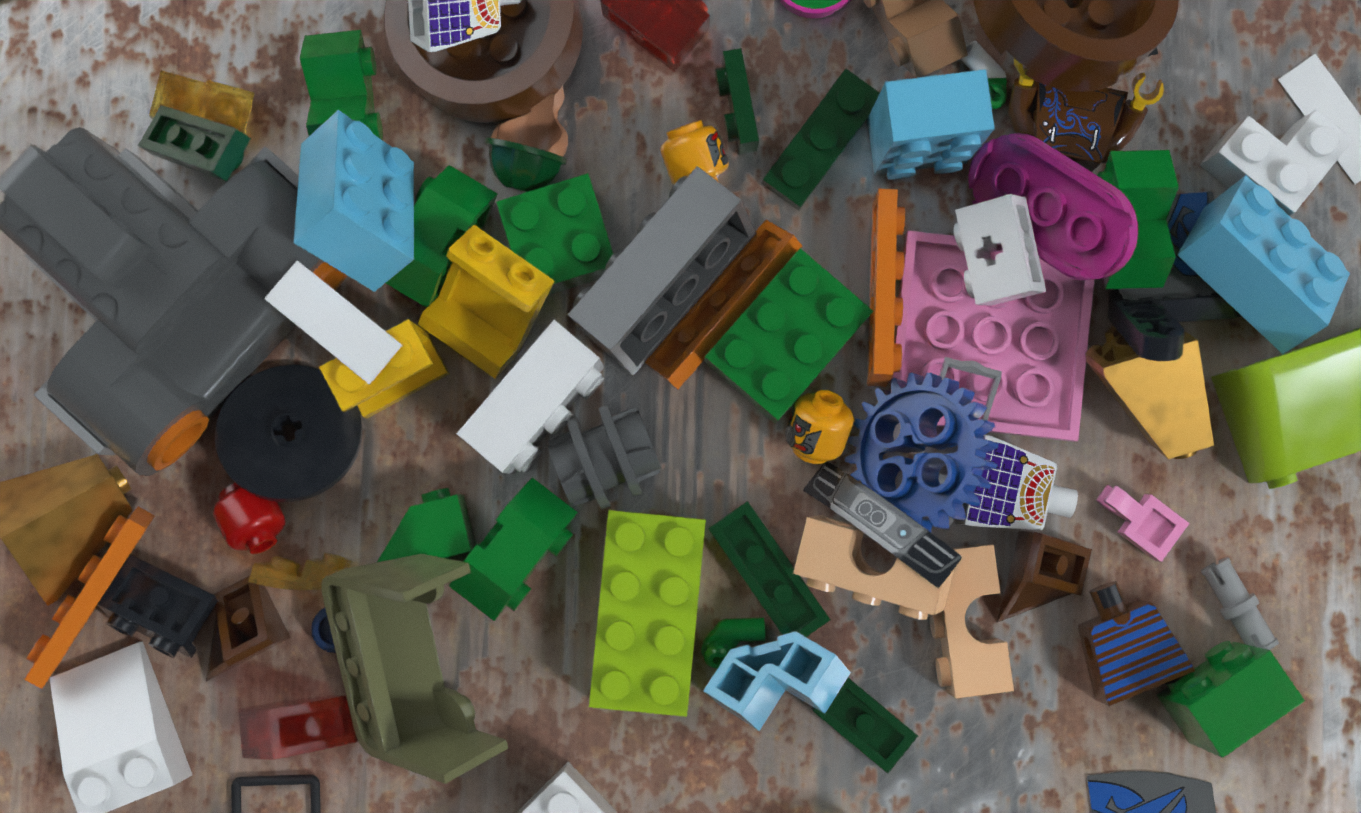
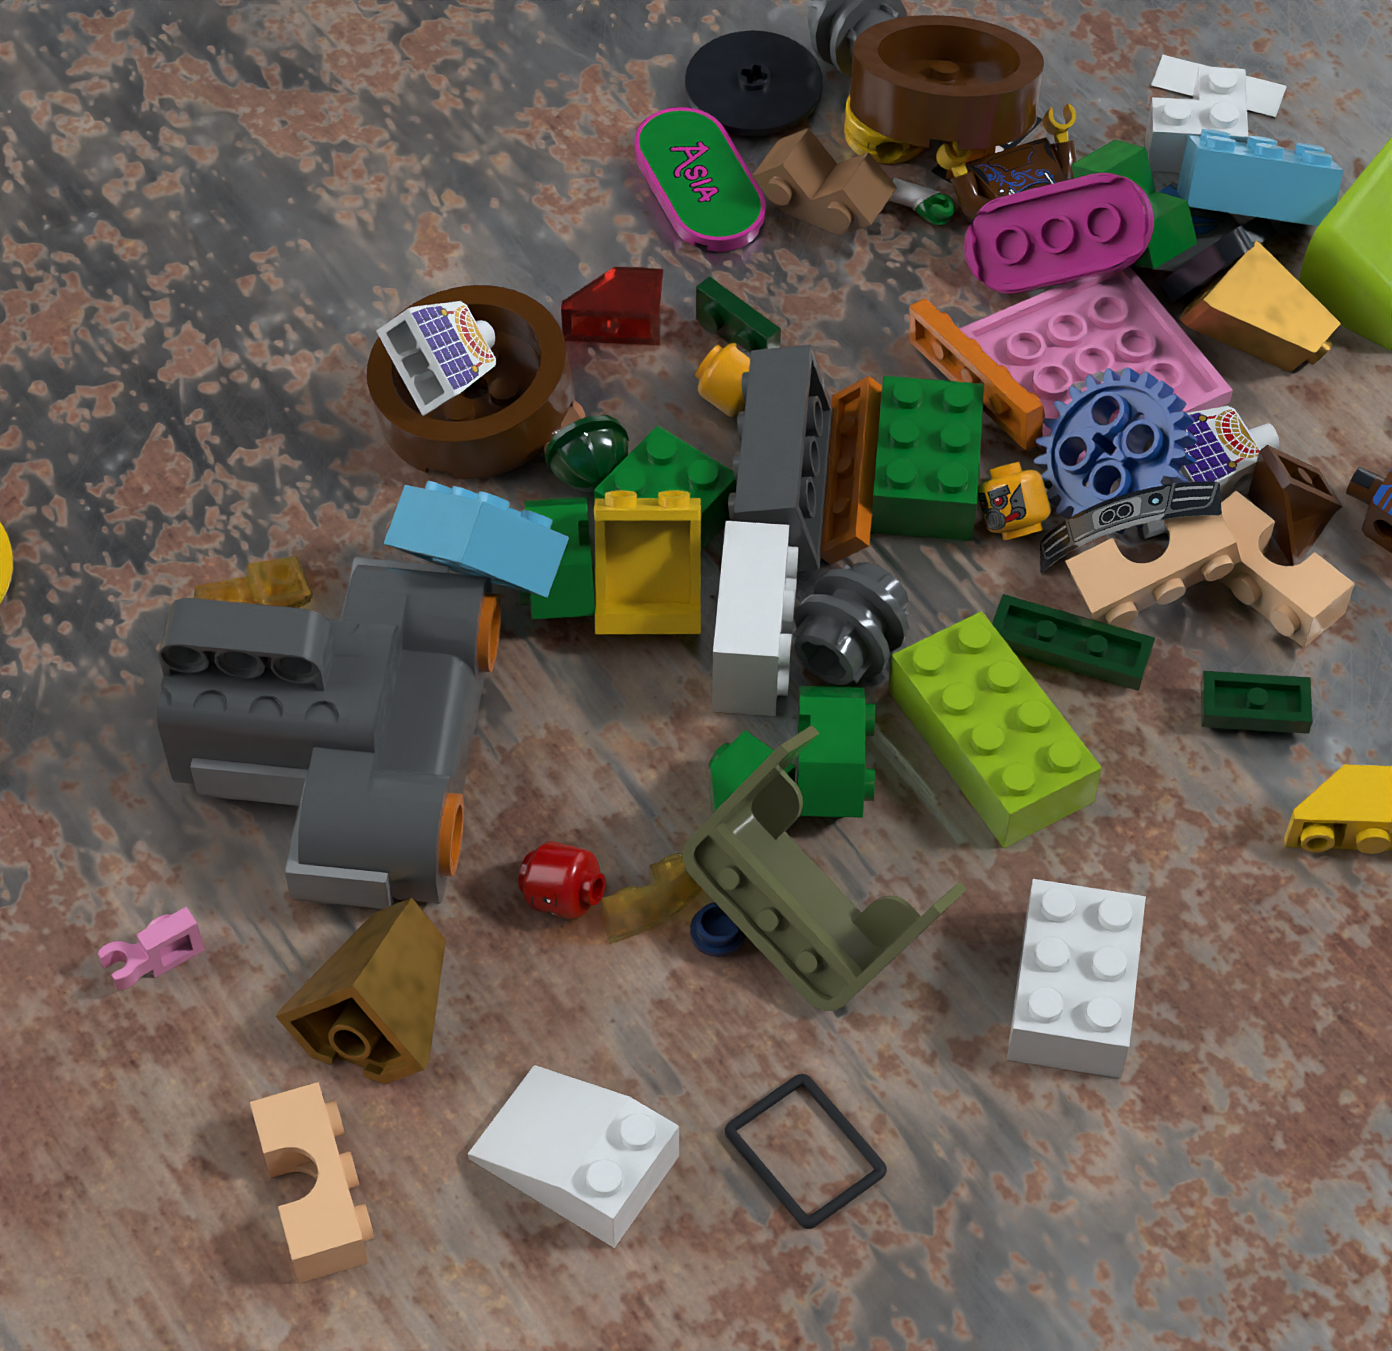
camera: 35 degrees left, 30 degrees down
orange plate [24,506,155,689] -> none
black bracket [97,554,218,658] -> none
dark green plate [138,105,251,181] -> none
reddish brown slope [206,572,291,682] -> none
black piece [215,365,363,502] -> none
clear red slope [238,694,358,760] -> none
white sticker [264,261,402,385] -> none
green brick [299,29,383,140] -> none
yellow panel [319,319,450,418] -> none
green arm [701,617,765,669] -> none
medium azure brick [703,631,851,731] -> none
dark green plate [762,68,880,211] -> none
medium azure brick [867,69,995,180] -> none
white brick [954,194,1047,306] -> none
bright pink plate [1096,485,1190,562] -> none

